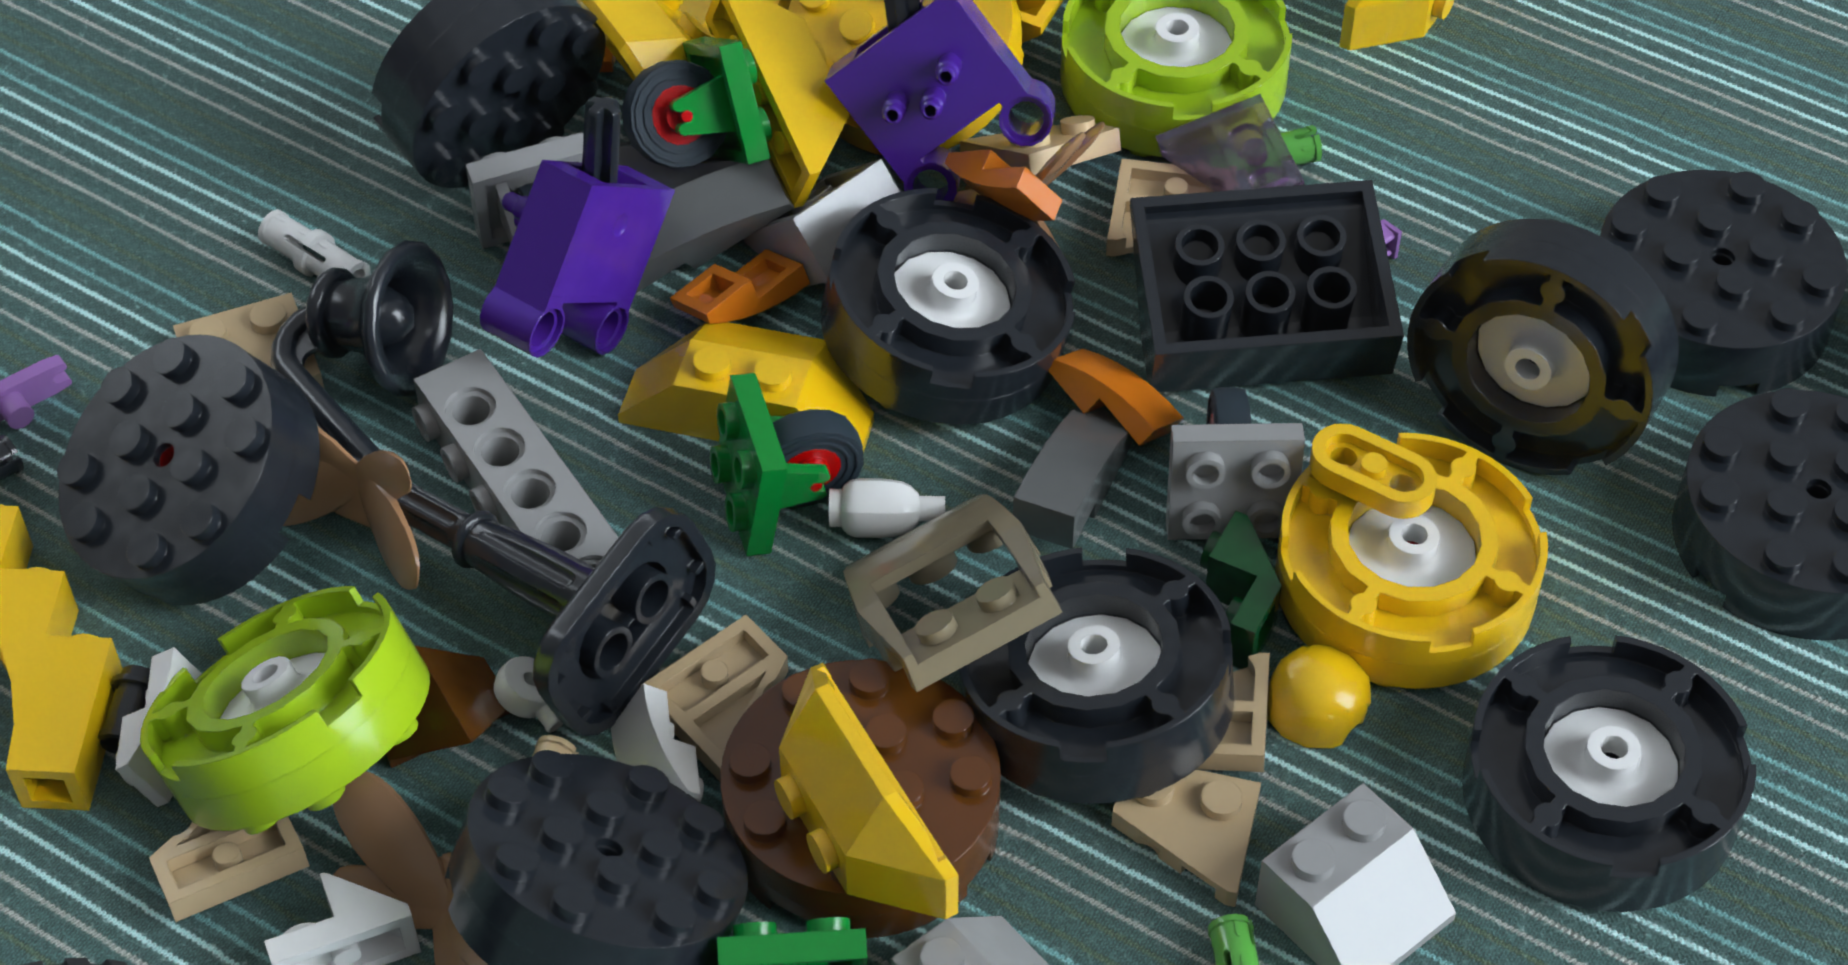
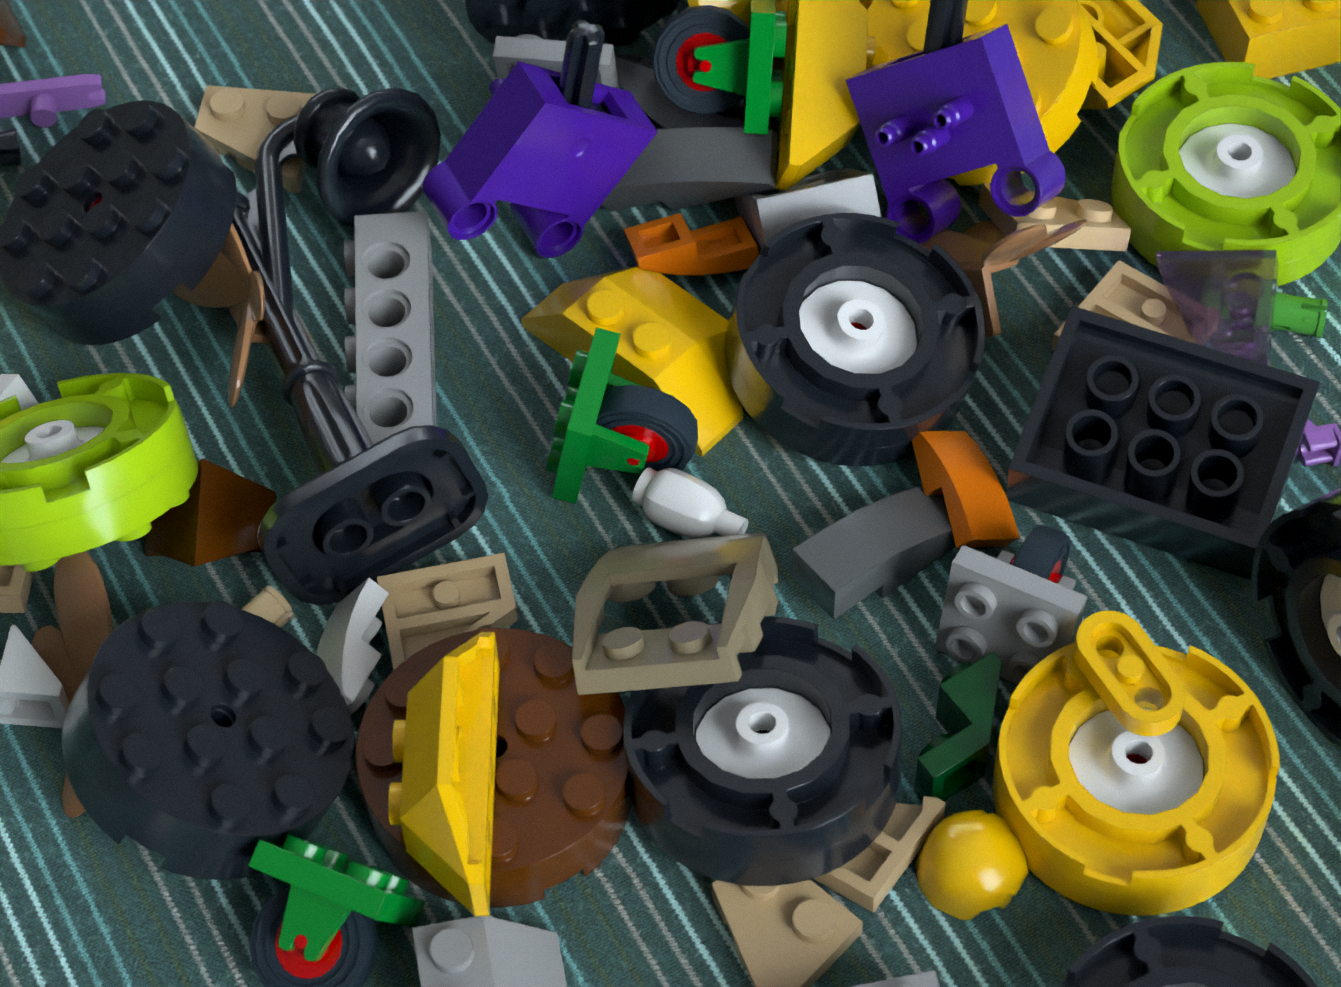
camera: 30 degrees right, 5 degrees up
white pin [258,209,371,278] -> none
orange slope [945,149,1063,221] -> none

